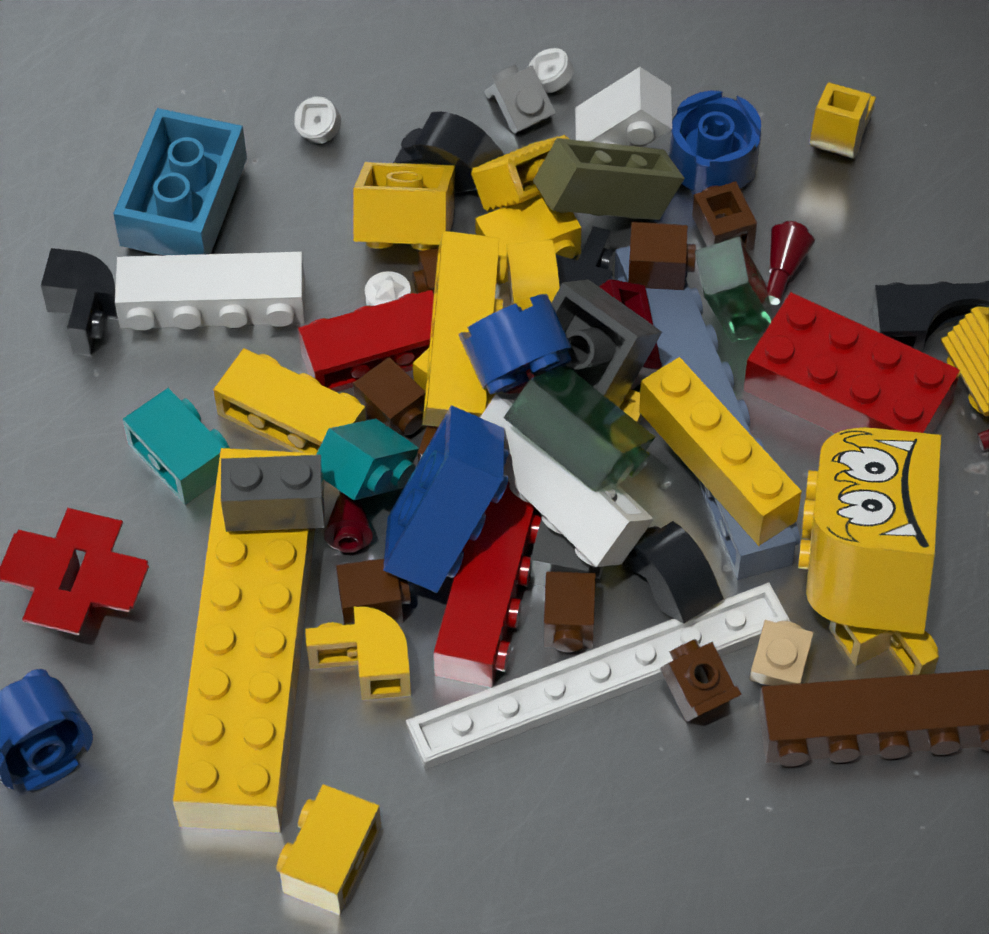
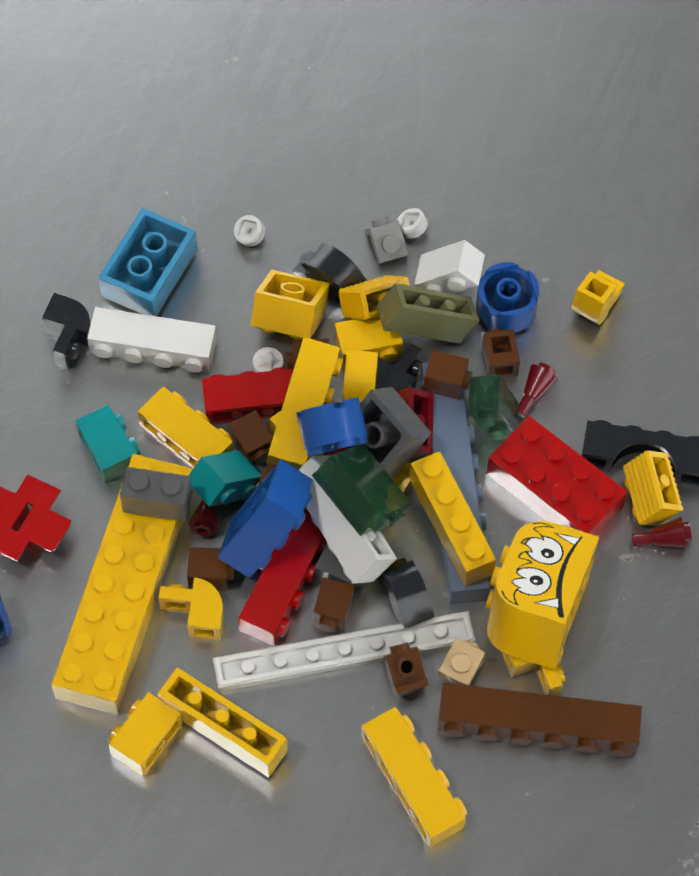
camera: 10 degrees right, 5 degrees up
none -> yellow brick [158,667,288,777]
none -> yellow brick [361,707,467,848]

